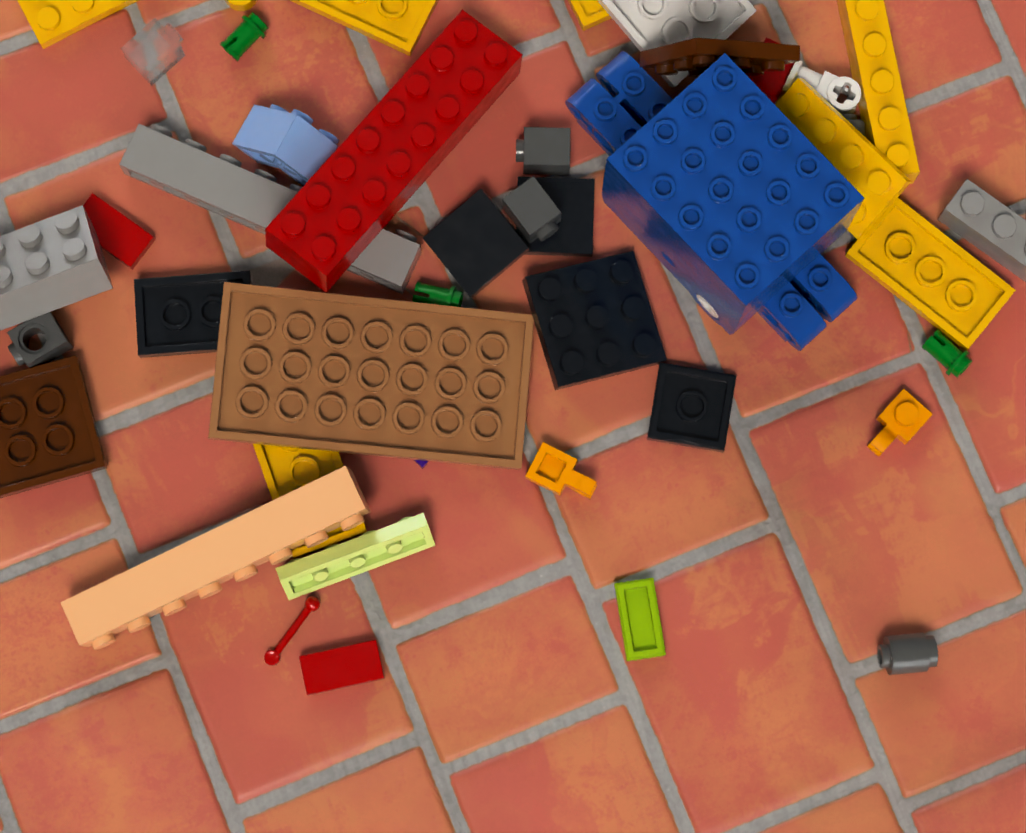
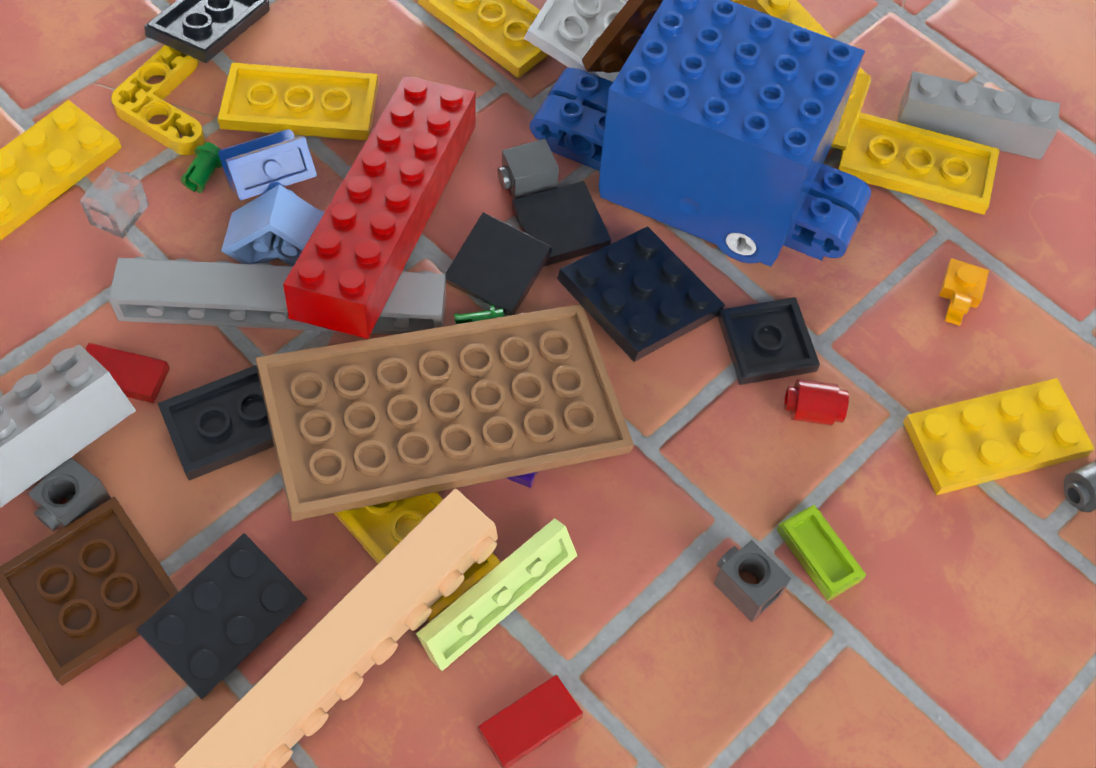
camera: 25 degrees left, 20 degrees down
red hinge [264,596,320,666] -> none
dark grey brick [502,176,561,244] -> none
light orange plate [525,442,597,499] -> none
green pin [922,329,973,378] -> none
none -> black plate [136,533,307,700]
none -> panel [218,129,317,201]
none -> dark grey brick [714,540,791,622]
none -> red brick [784,379,849,426]
none -> yellow plate [903,378,1095,495]

